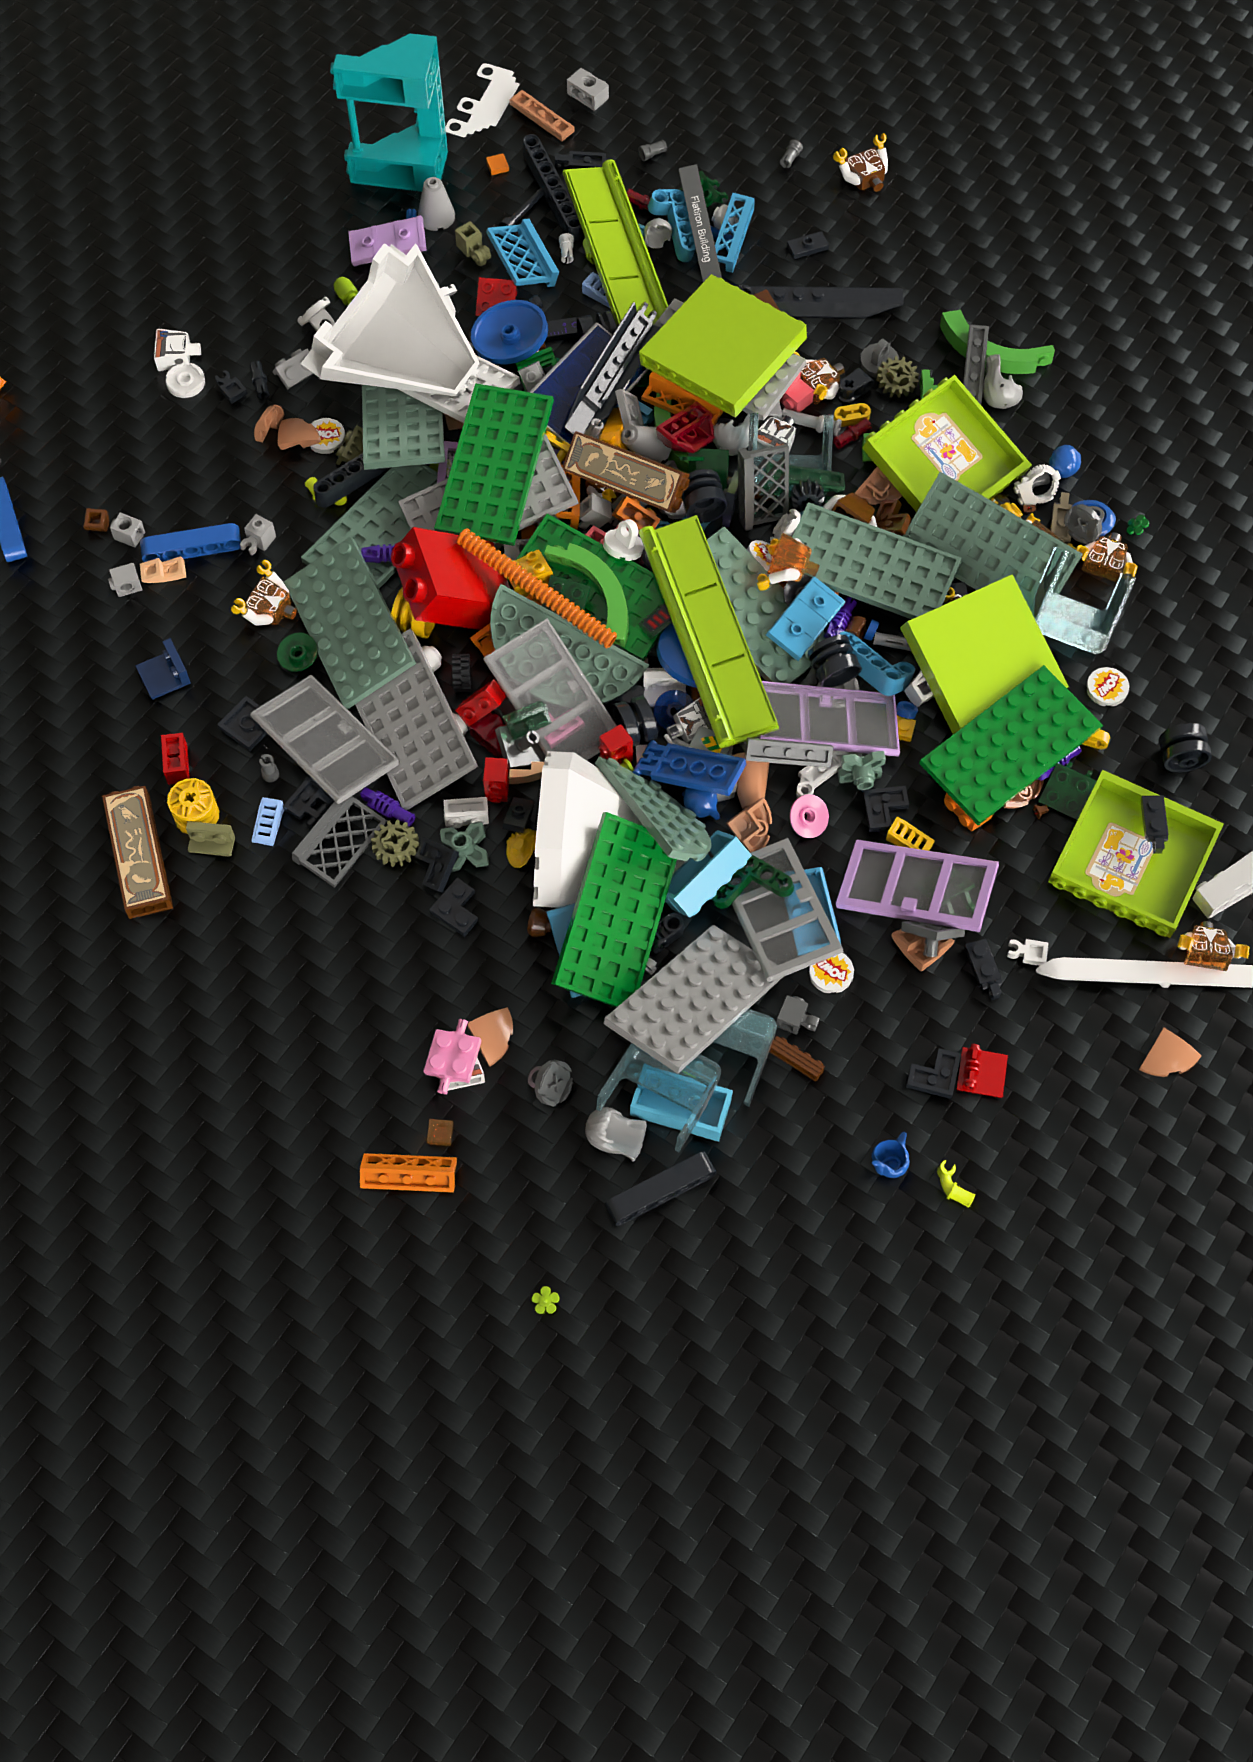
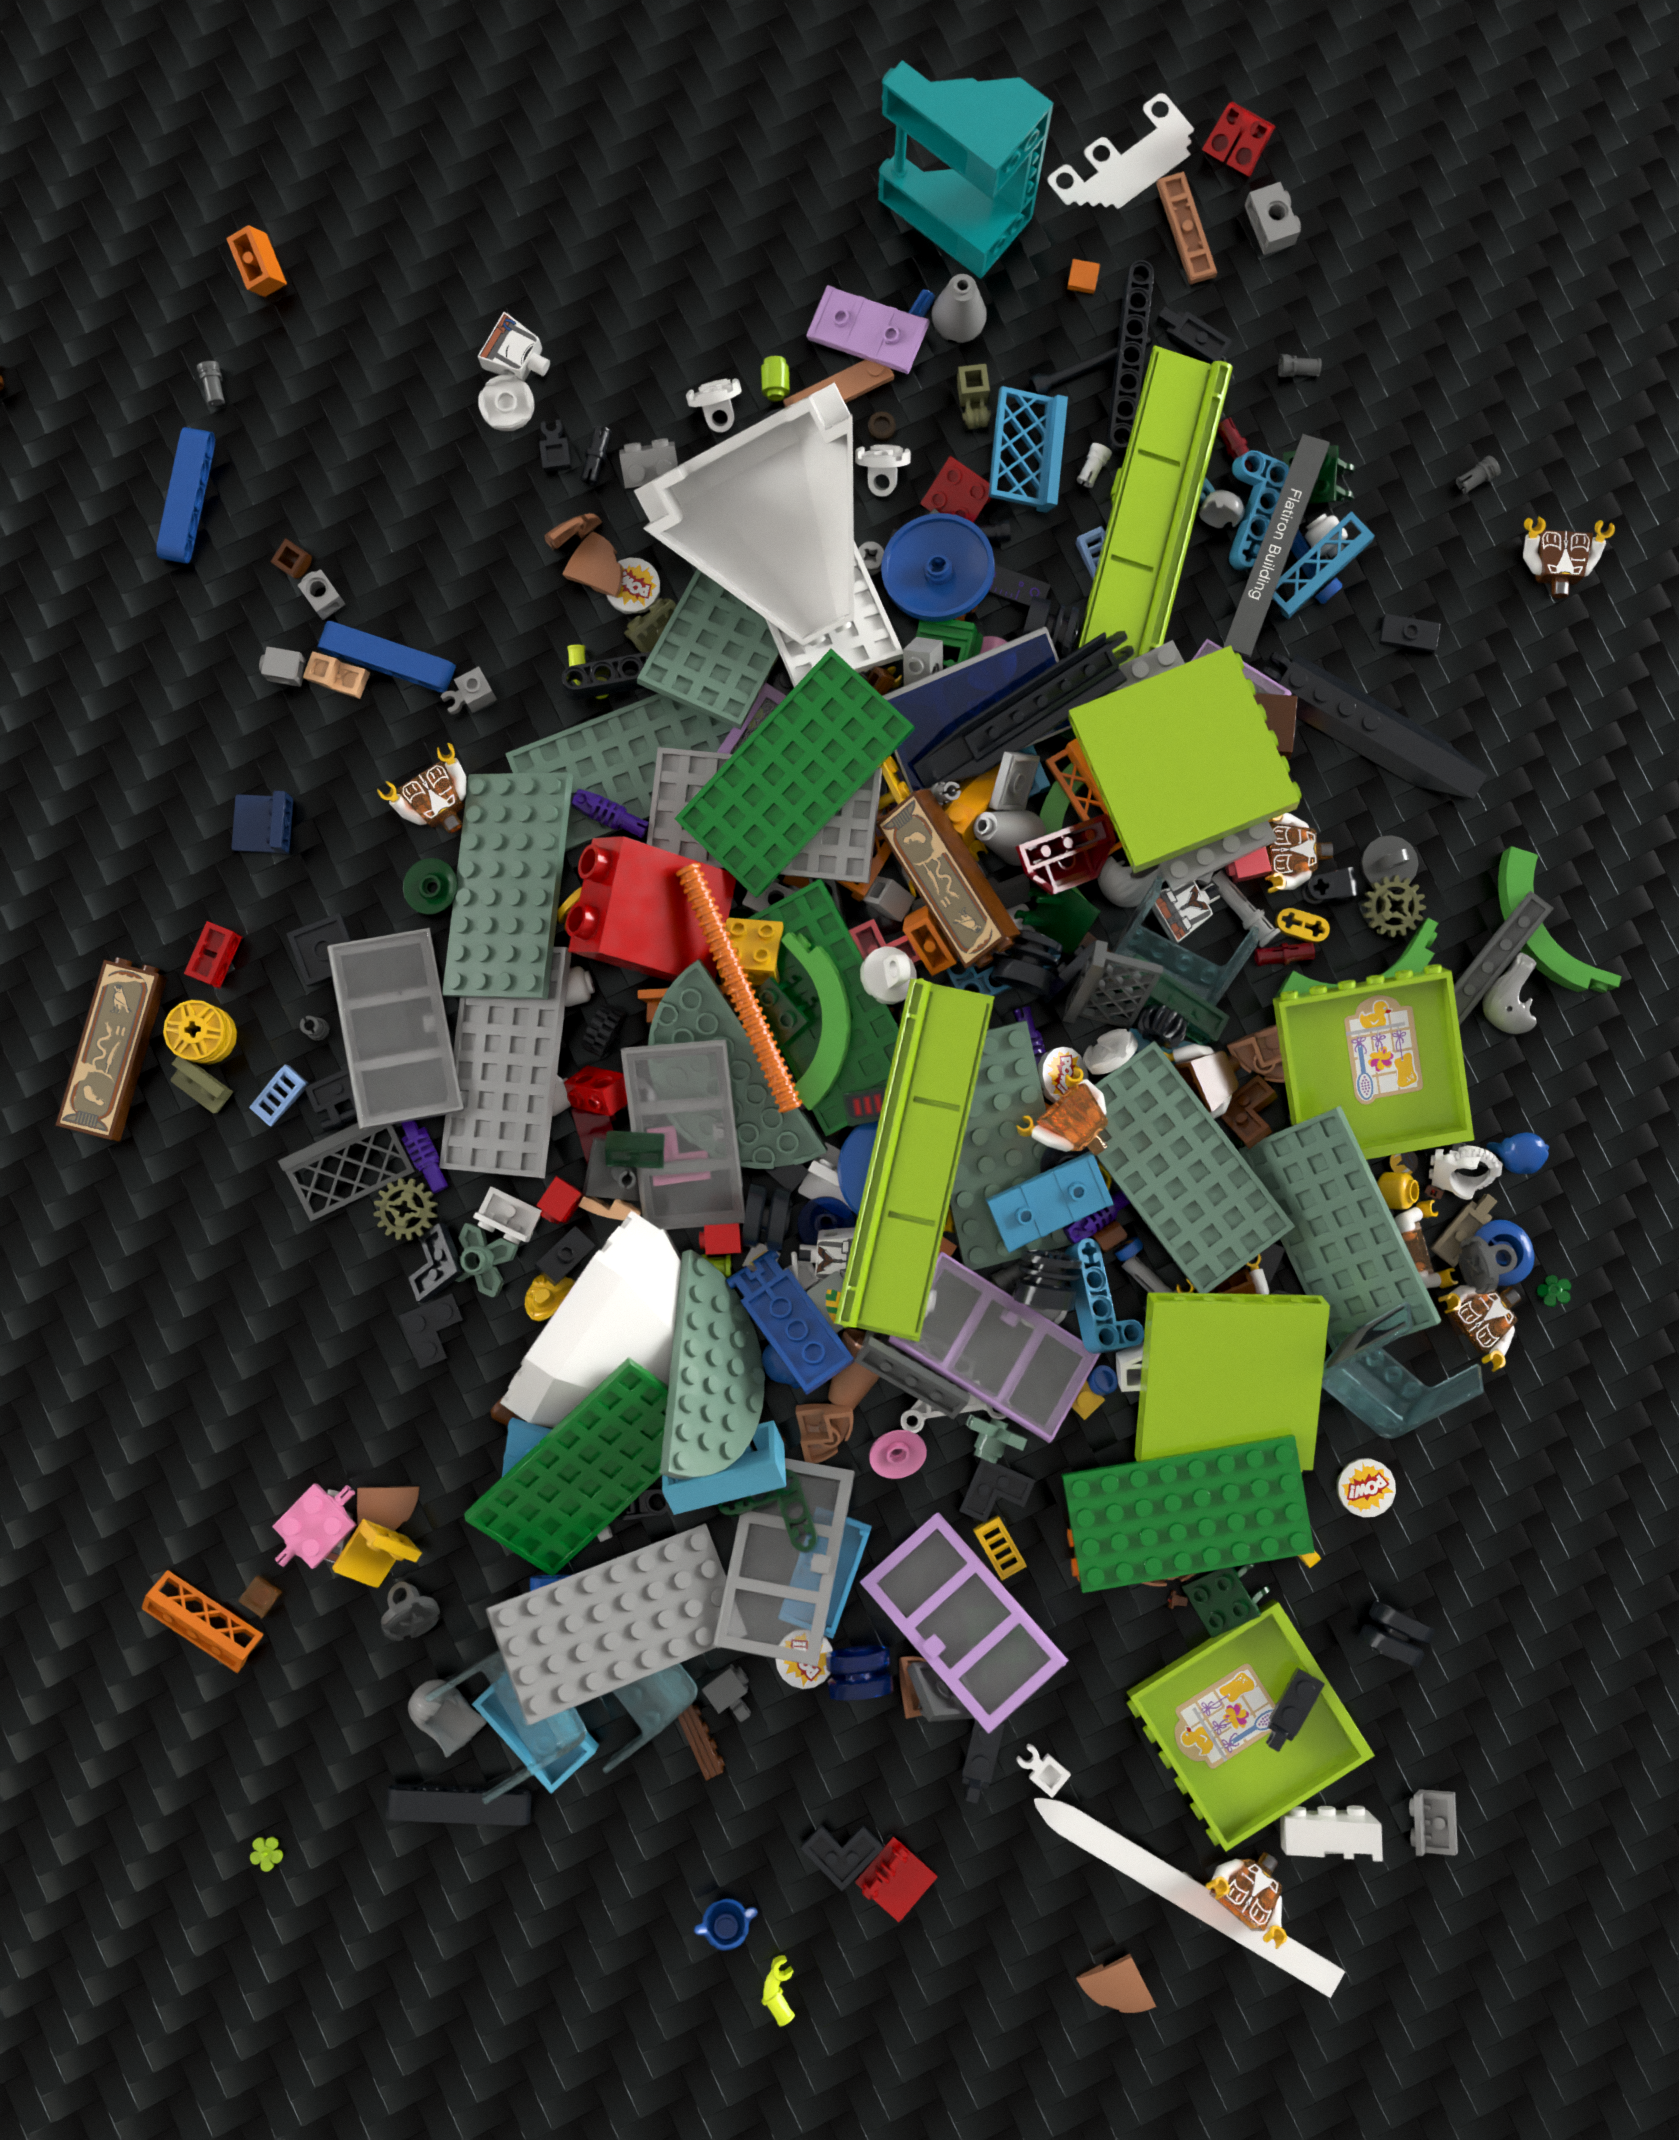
camera: 30 degrees right, 20 degrees up
none -> yellow bracket [332,1519,422,1588]
none -> clear blue wheel [825,1645,893,1700]
none -> red hips [1202,102,1276,177]
none -> blue tile [1315,577,1342,604]

